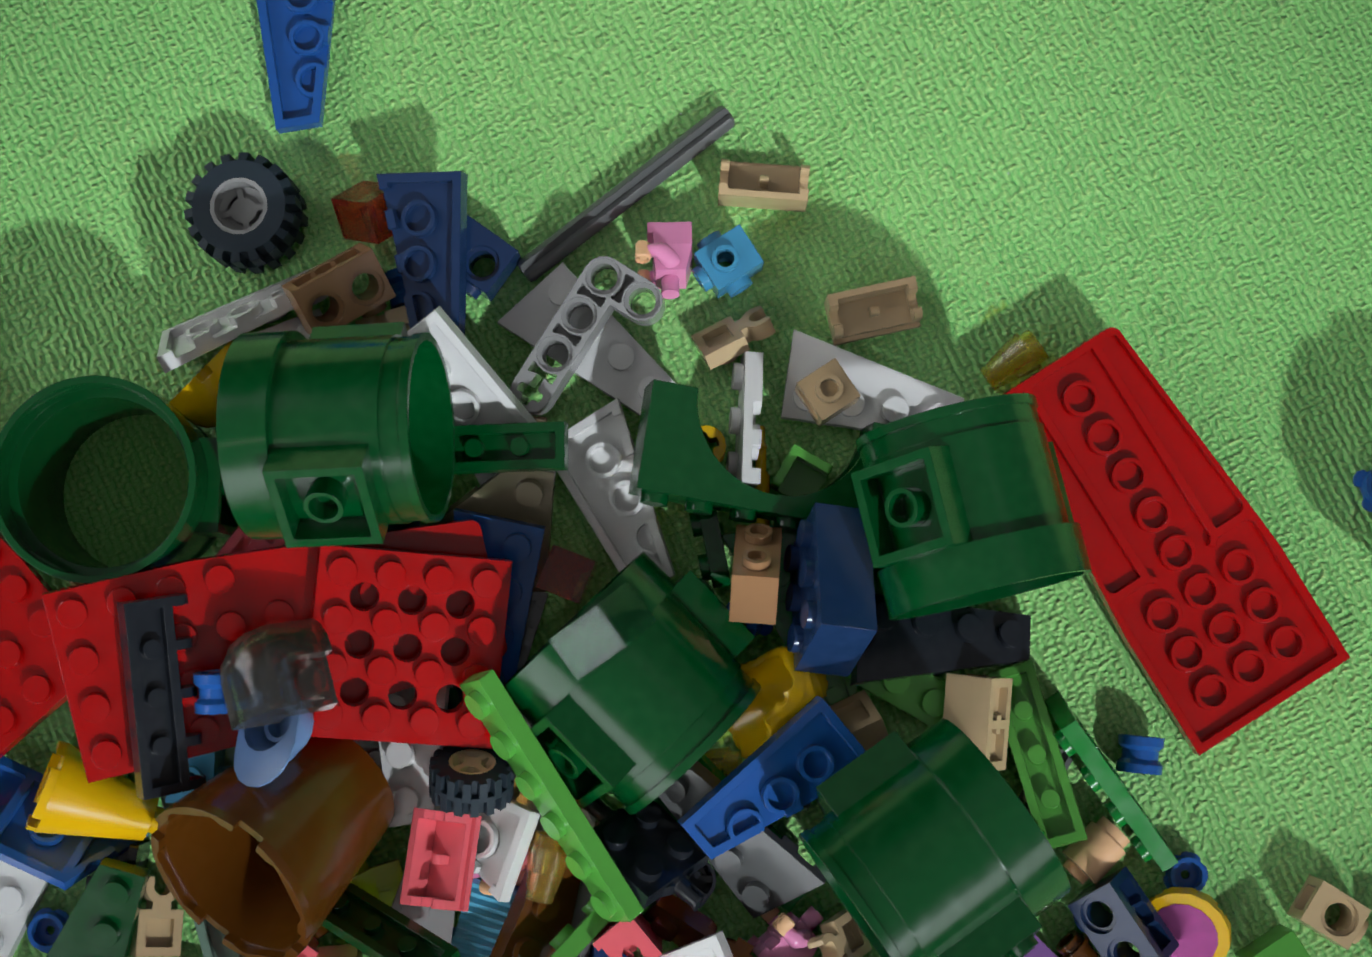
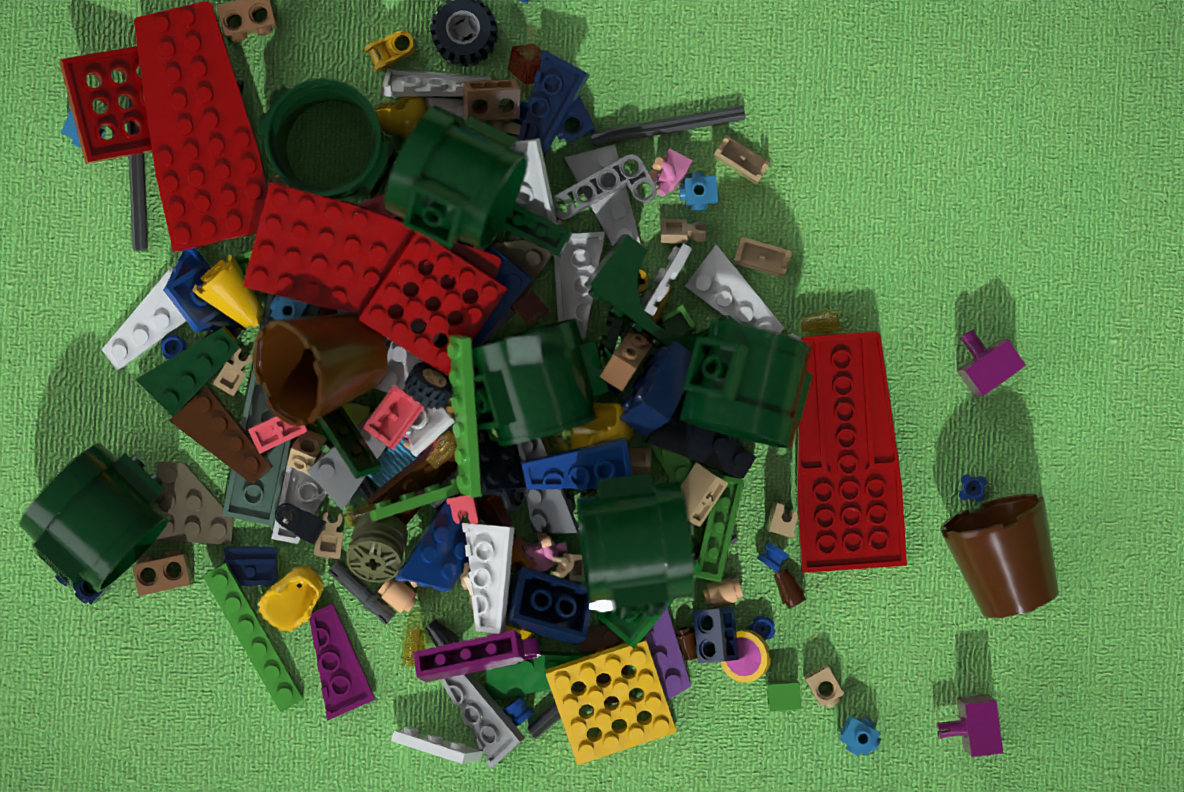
camera: 30 degrees right, 5 degrees up
black hinge [117,593,206,800] -> none
blue wheel [193,669,245,715] -> none
clear smoke brick [220,618,338,731] -> none
medium blue piece [234,673,314,787] -> none
tan brick [794,358,861,427] -> none
green wing [1045,690,1179,872] -> none
none -> yellow piece [364,31,417,73]
none -> tan hinge [765,501,798,539]
none -> reddish brown cone [773,568,807,609]
none -> magenta brick [957,329,1026,397]

